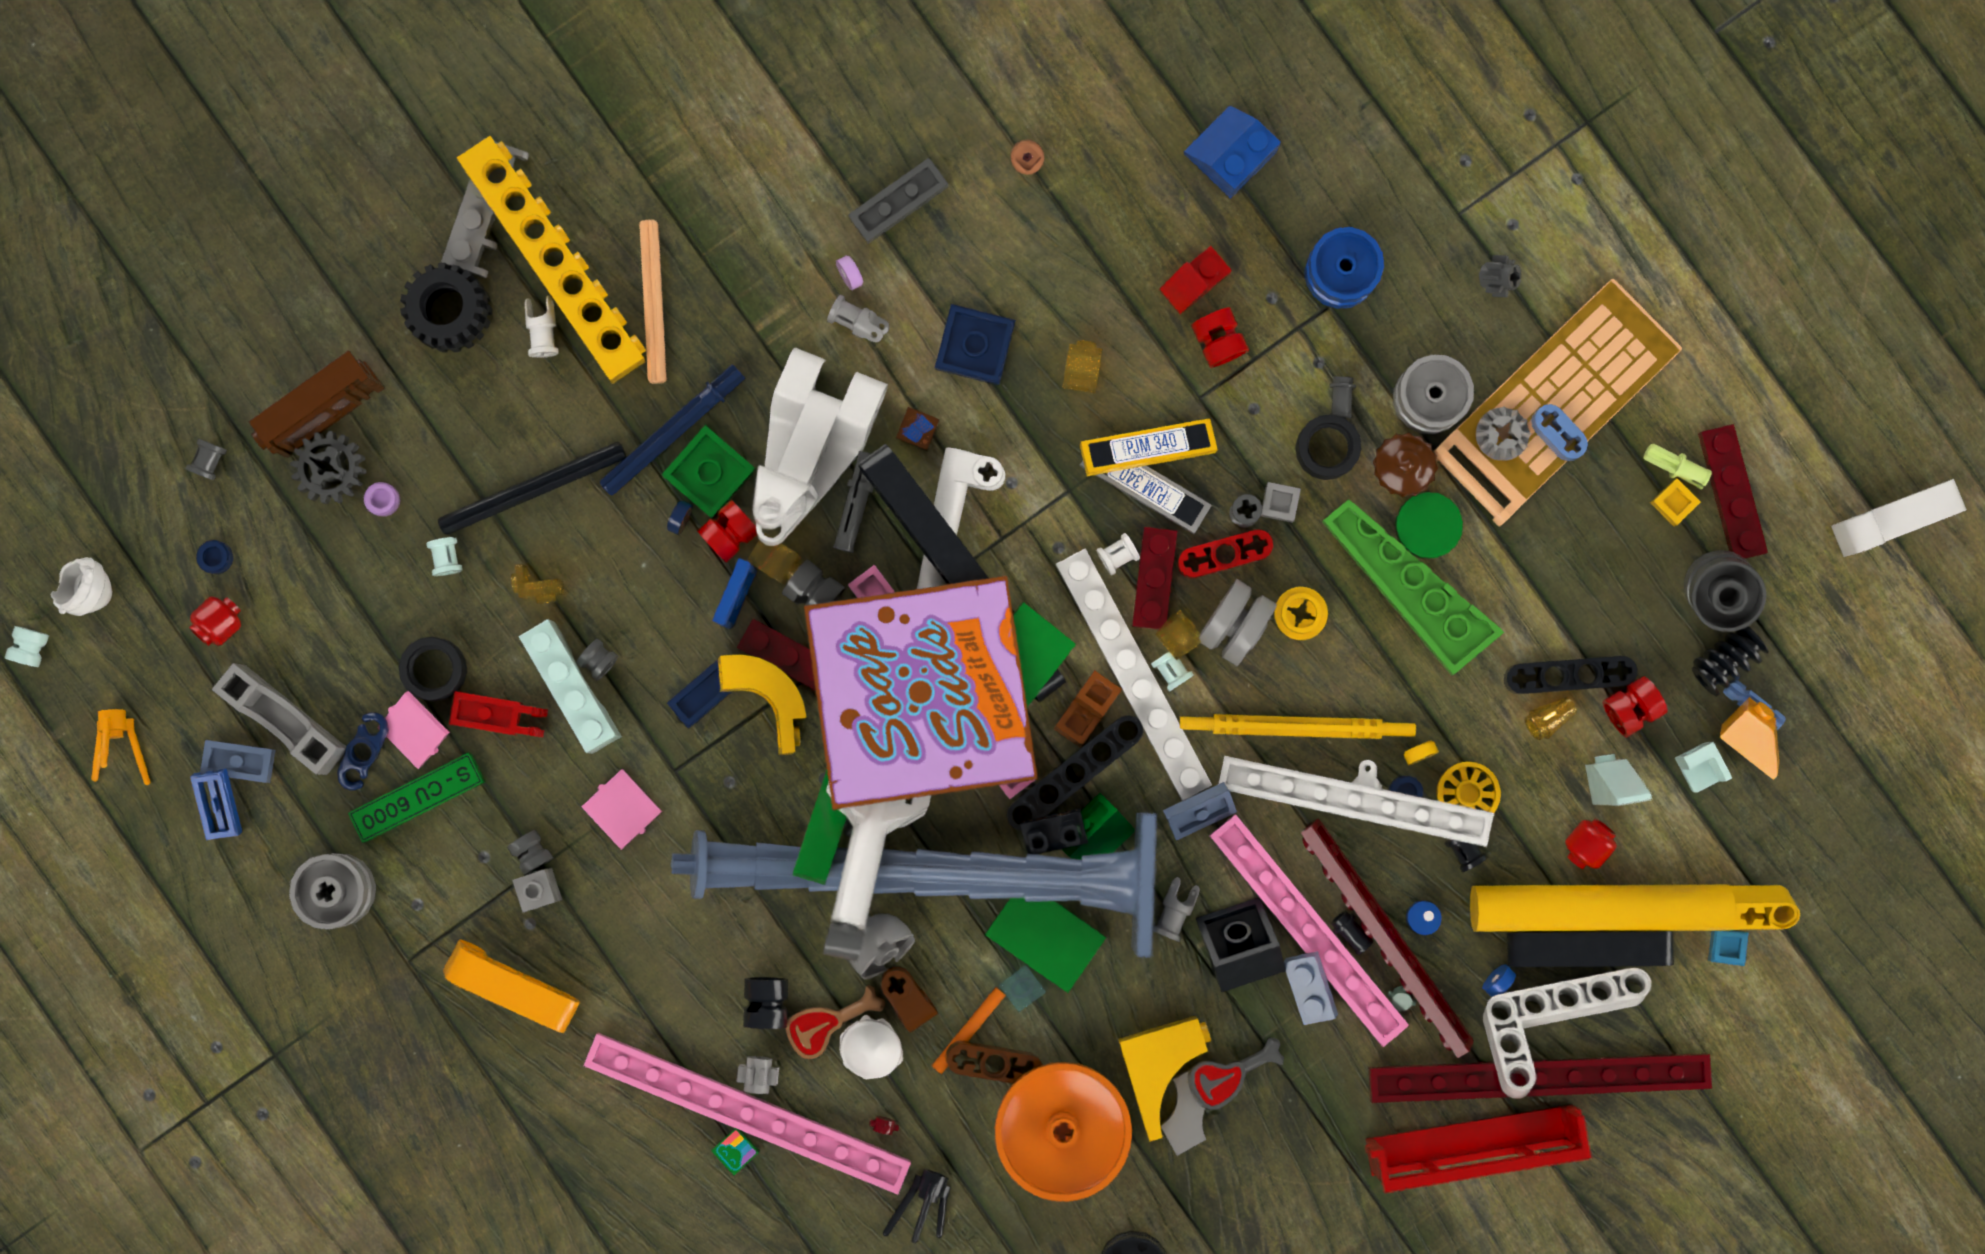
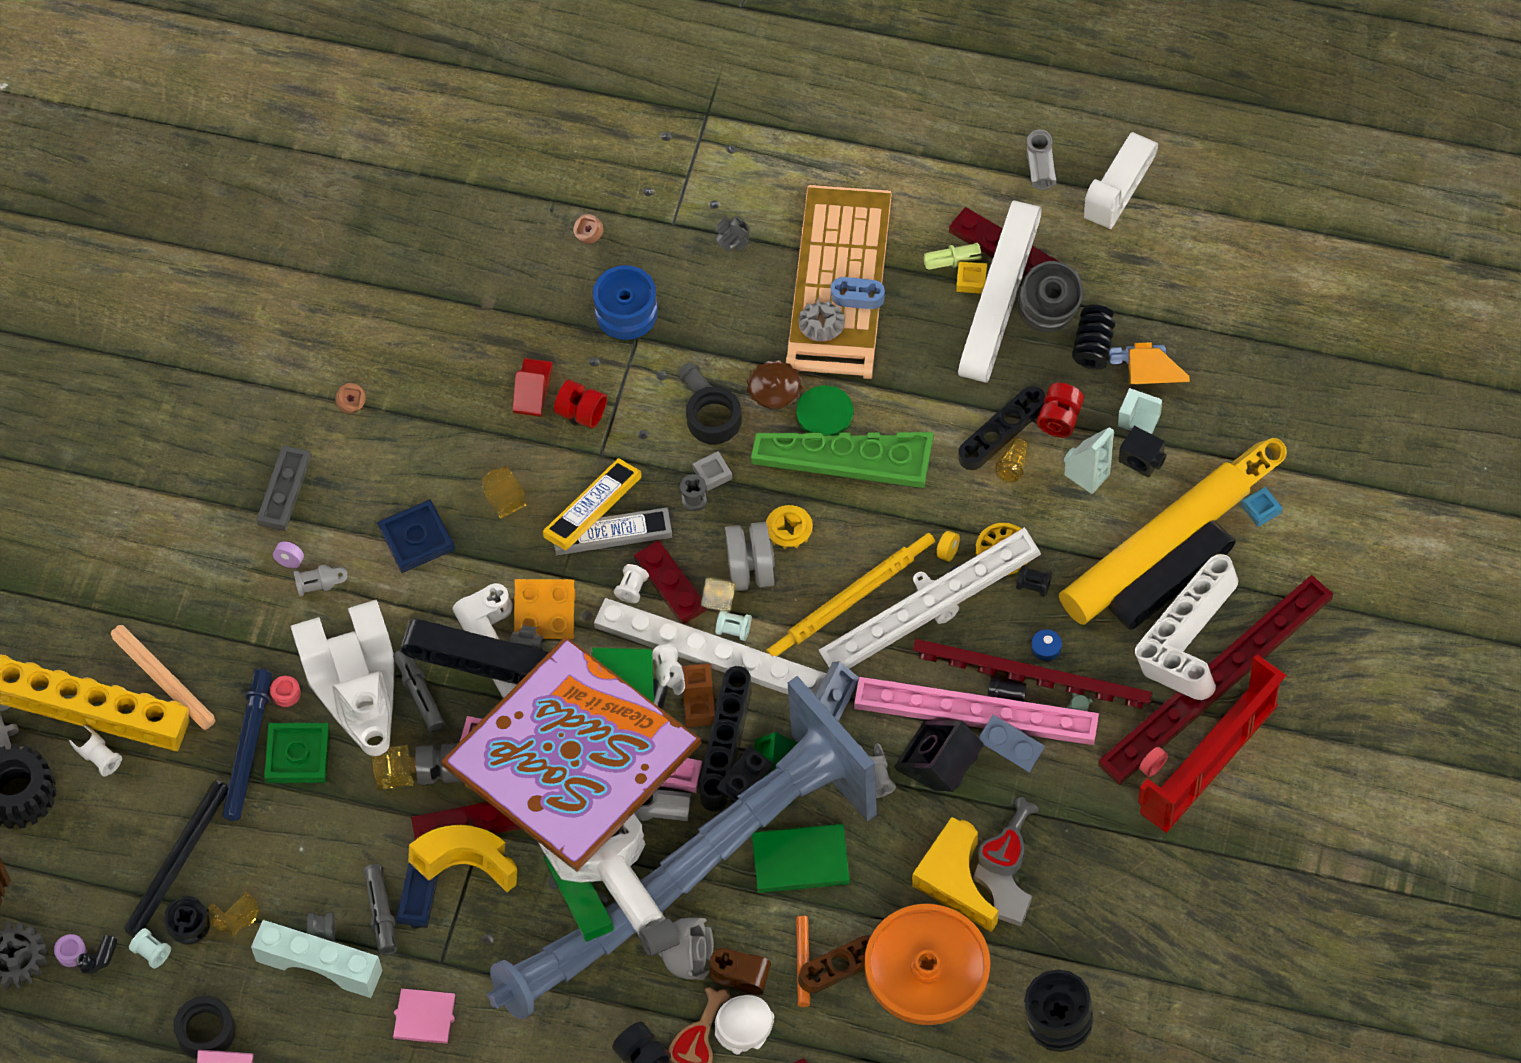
camera: 40 degrees left, 25 degrees down
red hinge [449,691,548,738] -> none
dark blue tile [667,500,693,536] -> none
red wheel [697,499,757,563] -> none
blue tile [712,558,757,630] -> none
reddish brown tile [896,407,940,451] -> none
clear light blue tile [999,964,1046,1012] -> none
red beam [1177,529,1273,579] -> none
blue slope [1184,106,1281,199] -> none
light grey wheel [1393,354,1474,434] -> none
blue tile [1482,964,1516,997] -> none
red head [1565,818,1617,869] -> none
none -> black arm [76,935,117,974]
none -> black wheel [164,896,211,944]
none -> coral tile [270,675,301,707]
none -> dark grey pin [363,864,398,955]
none -> dark grey gear [510,625,543,650]
none -> light orange hinge [514,579,576,639]
none -> nougat tile [574,214,603,244]
none -> light grey piece [634,790,691,821]
none -> white piece [652,644,685,695]
none -> white beam [958,200,1042,383]
none -> light grey piece [1026,129,1056,190]
none -> black brick [1119,425,1167,477]
none -> coral tile [1139,746,1168,777]

